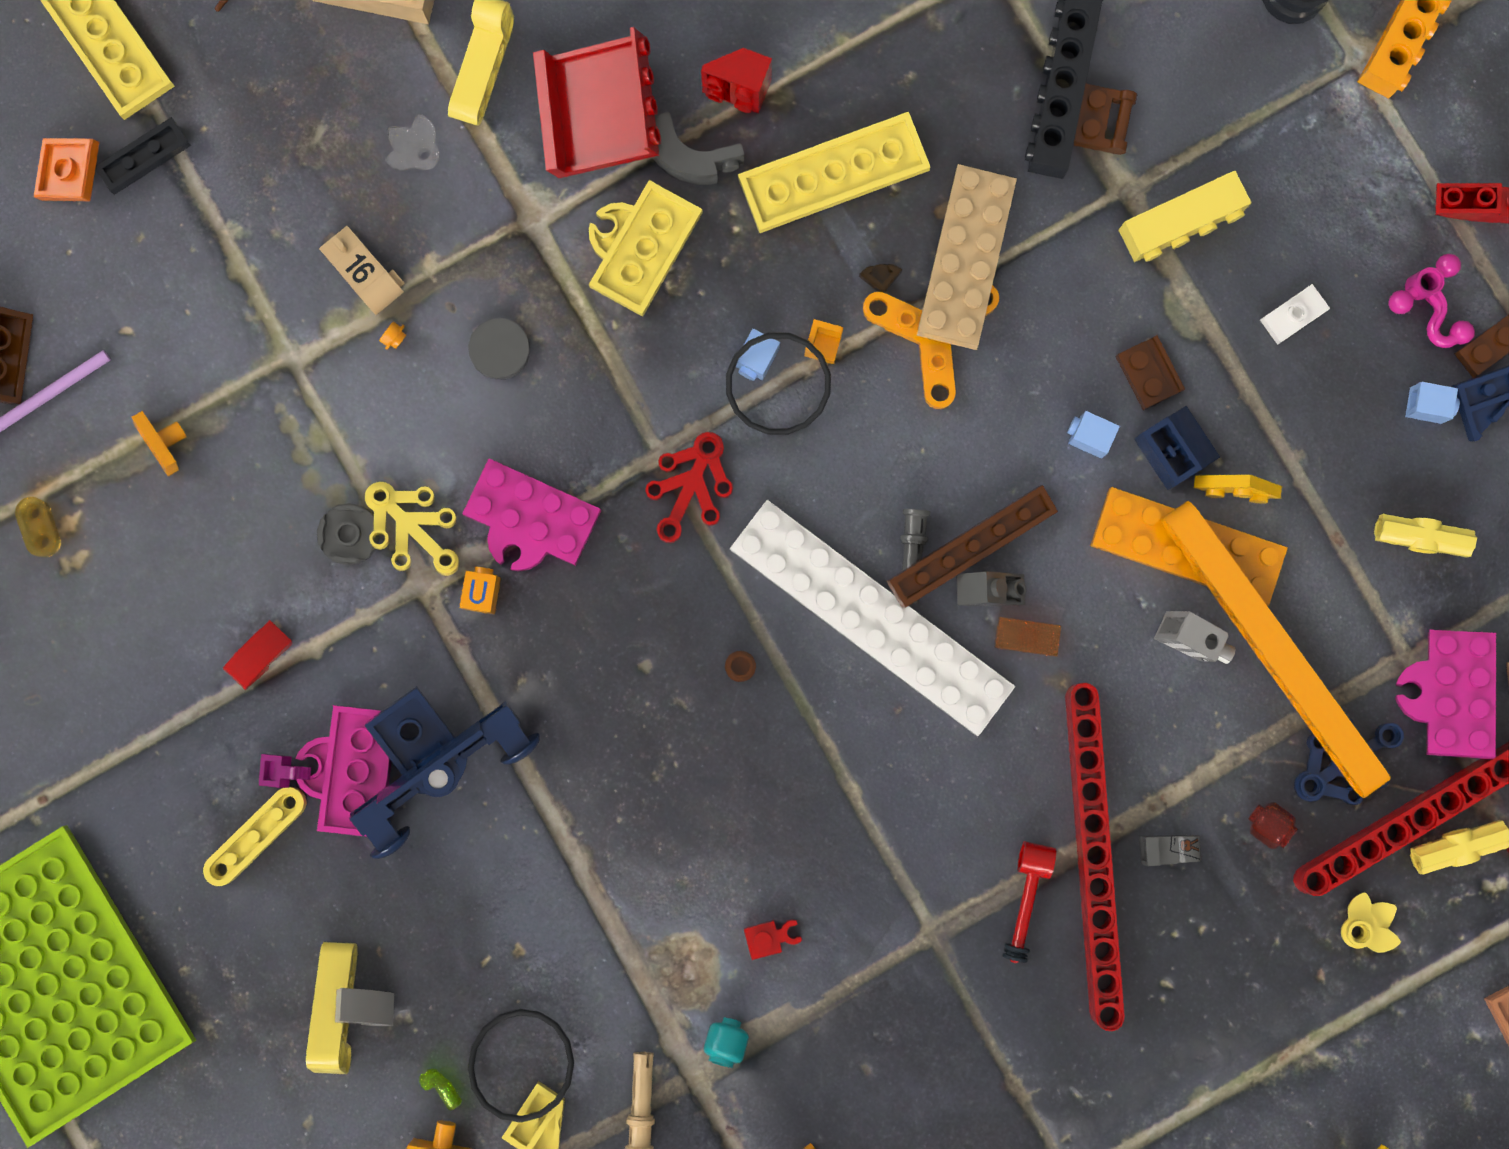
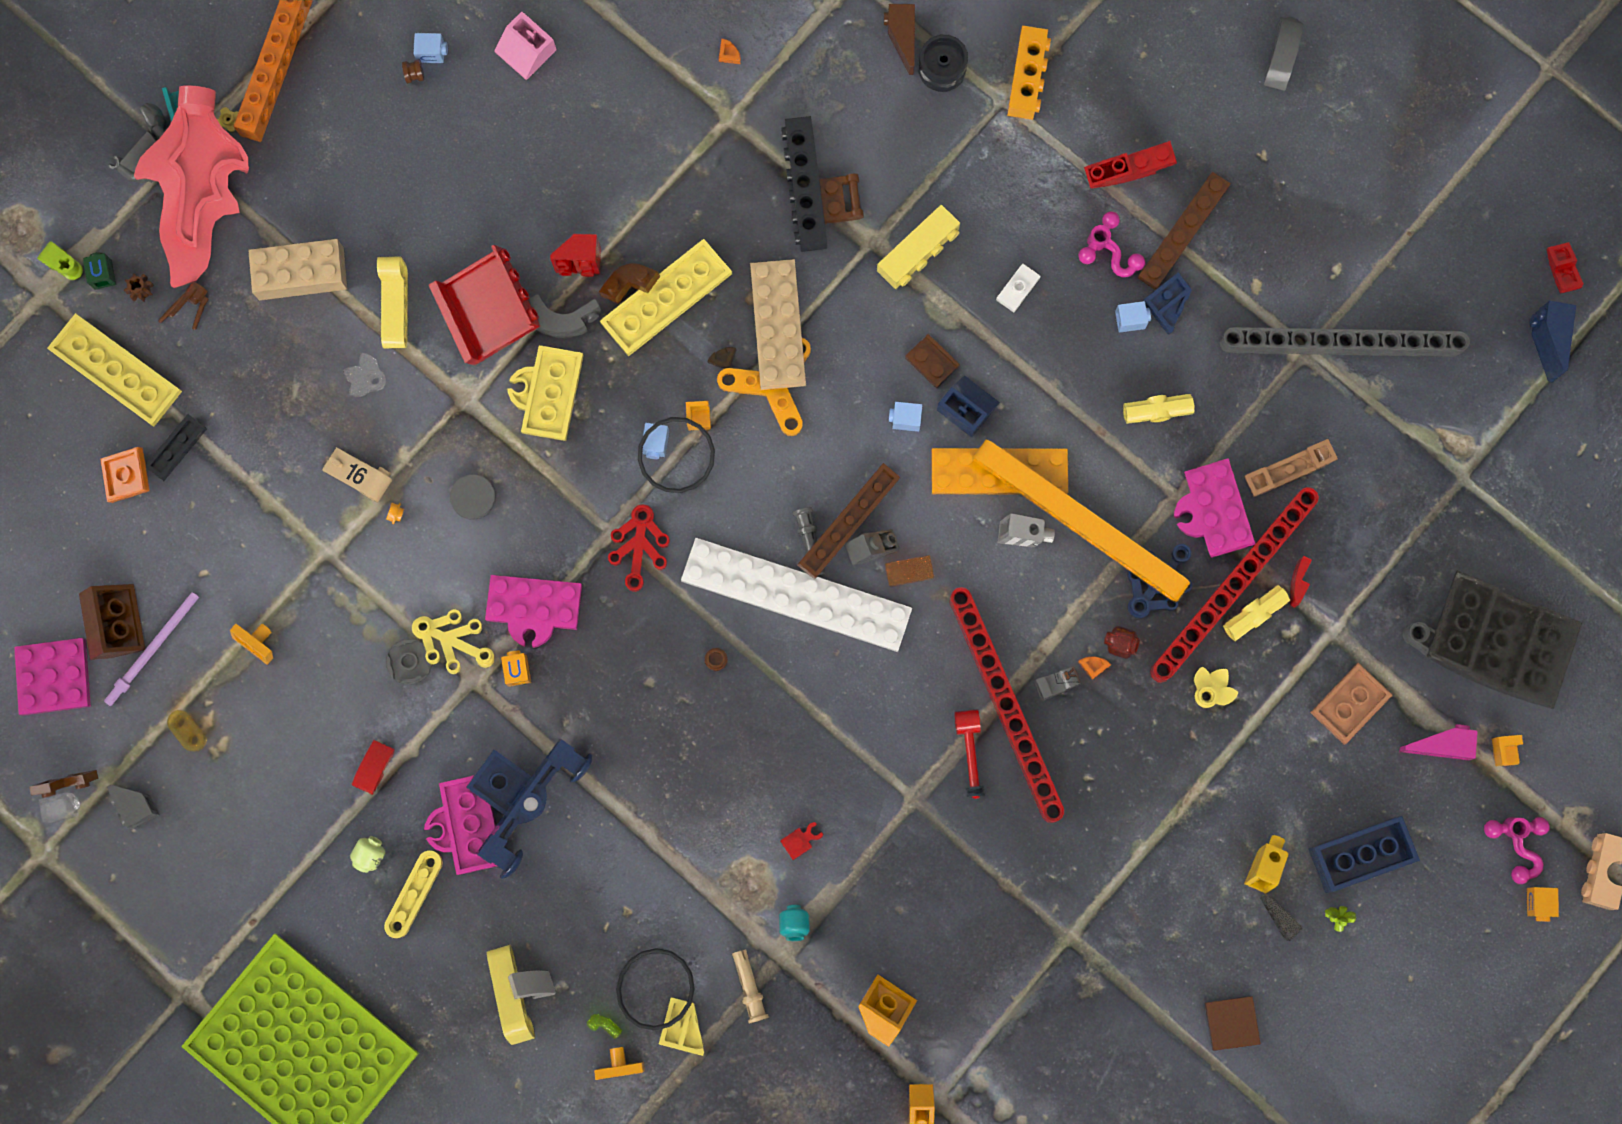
camera: 15 degrees left, 5 degrees down
magenta plate [259,754,311,788] -> none
yellow plate [1194,475,1282,504] -> none
none -> yellowish green head [350,836,385,873]
none -> reddish brown plate [599,263,660,304]
none -> orange tile [1078,656,1111,680]

